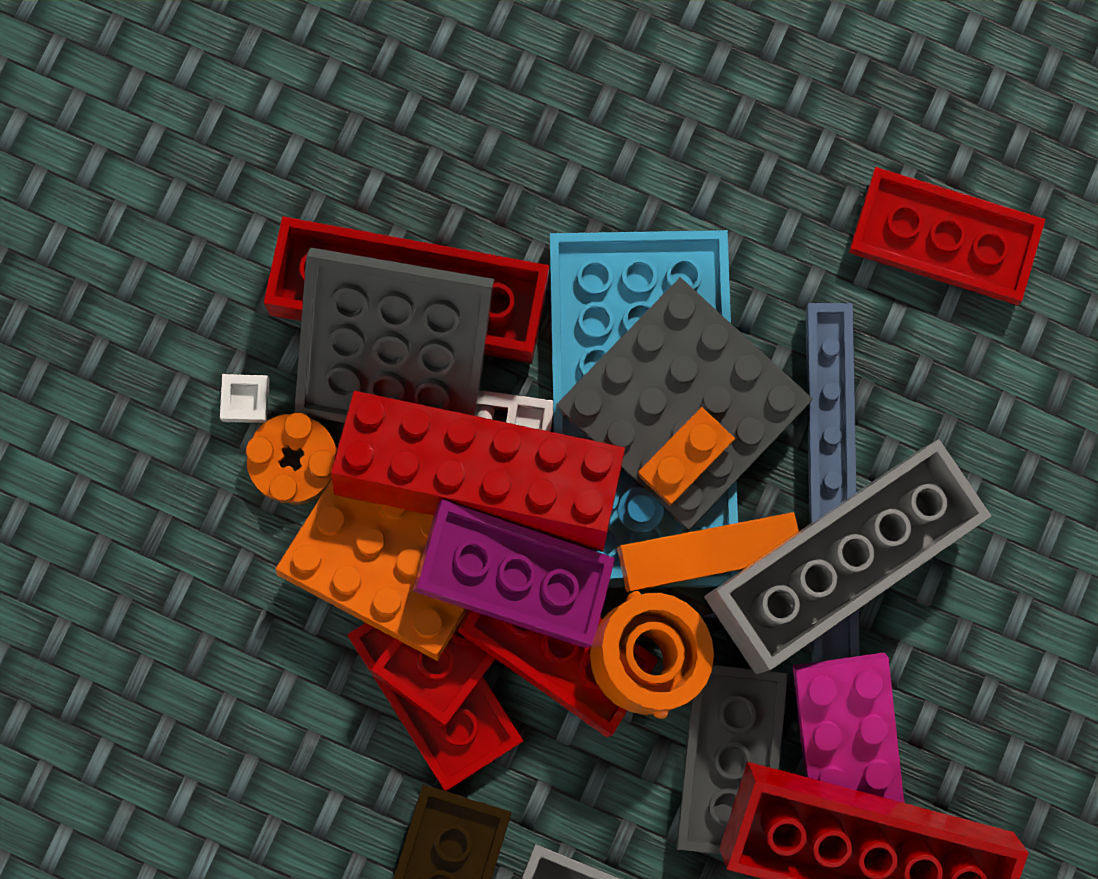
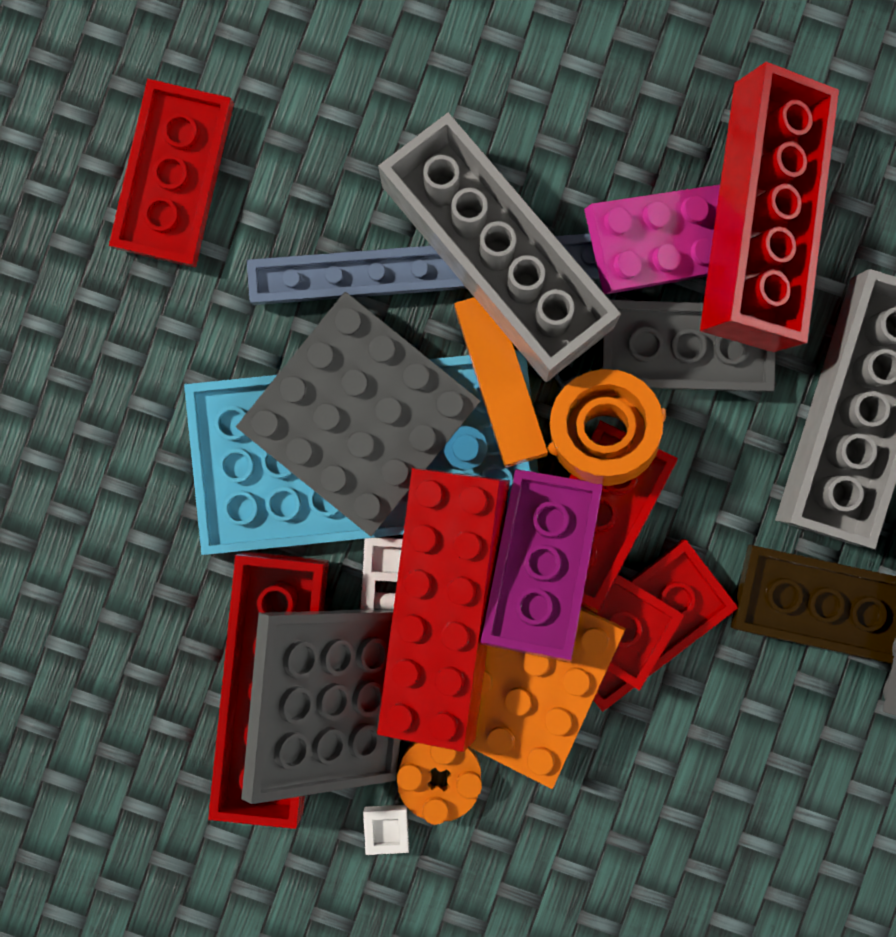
camera: 90 degrees left, 10 degrees up
orange plate [637,407,735,506] -> none

